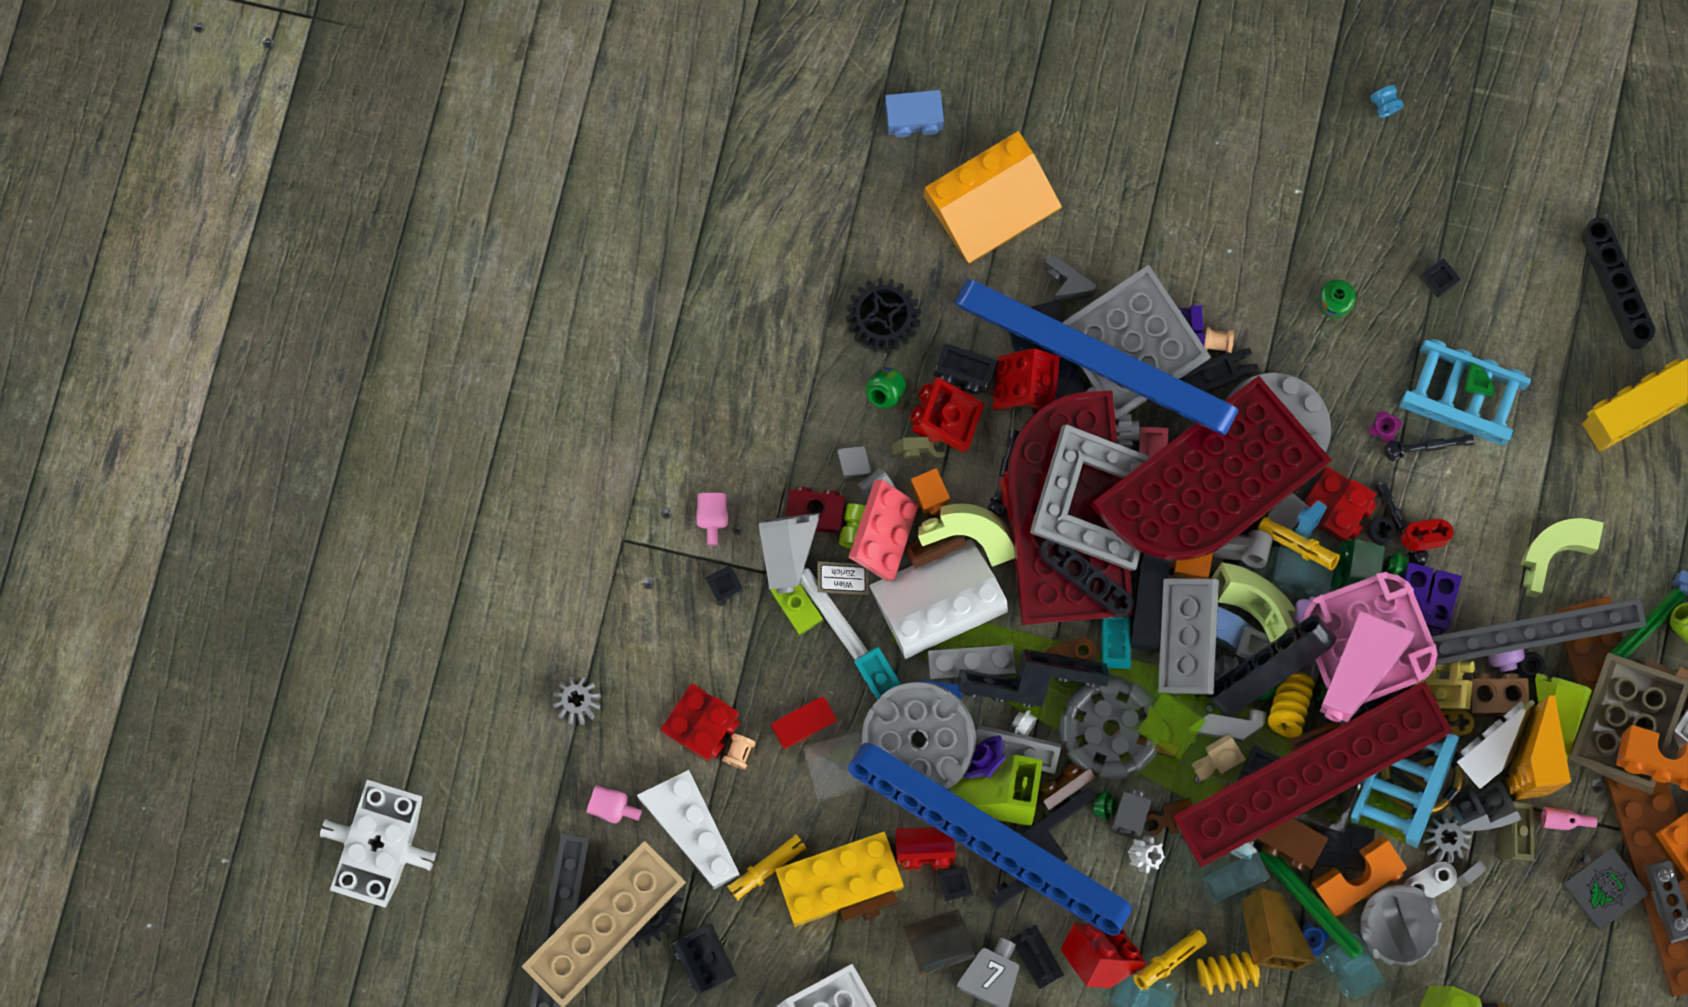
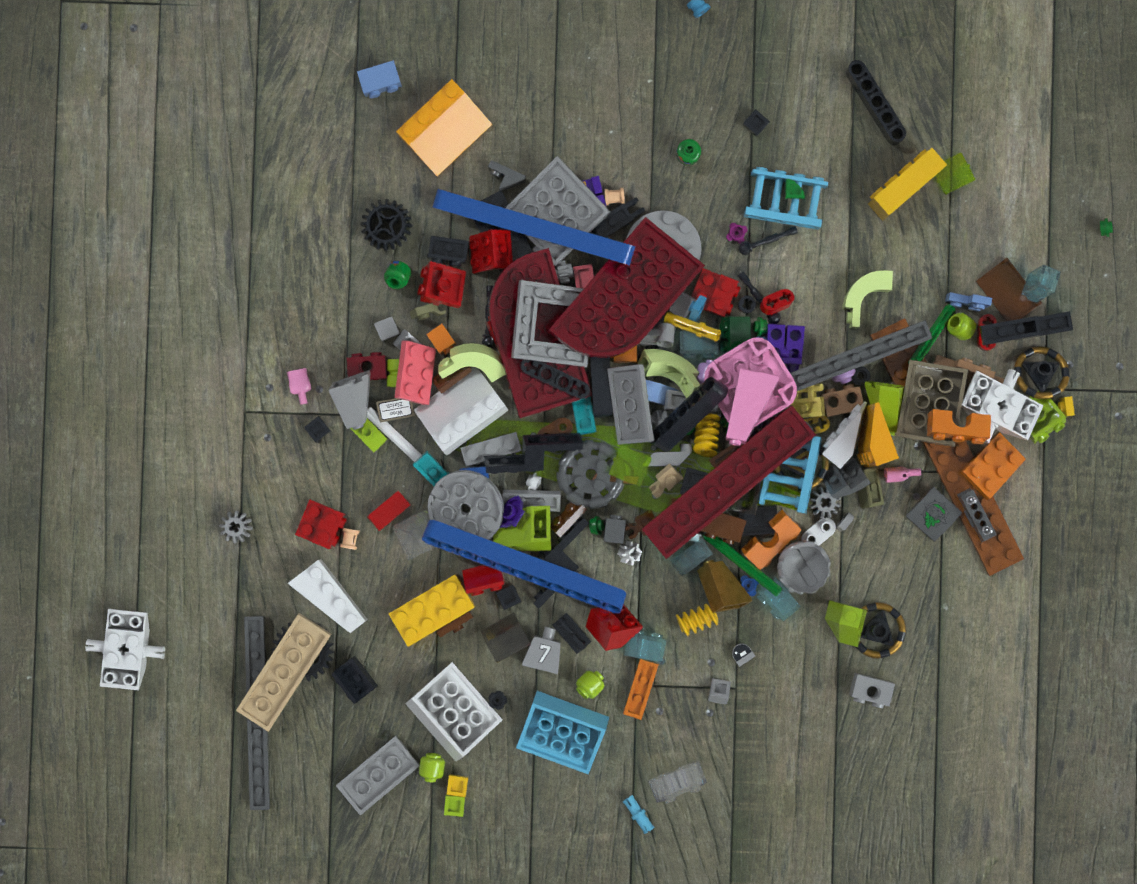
camera: 10 degrees left, 10 degrees up
bright pink piece [586,785,642,824] -> none
yellow pin [727,834,807,901] -> none
yellow pin [1133,929,1207,991] -> none

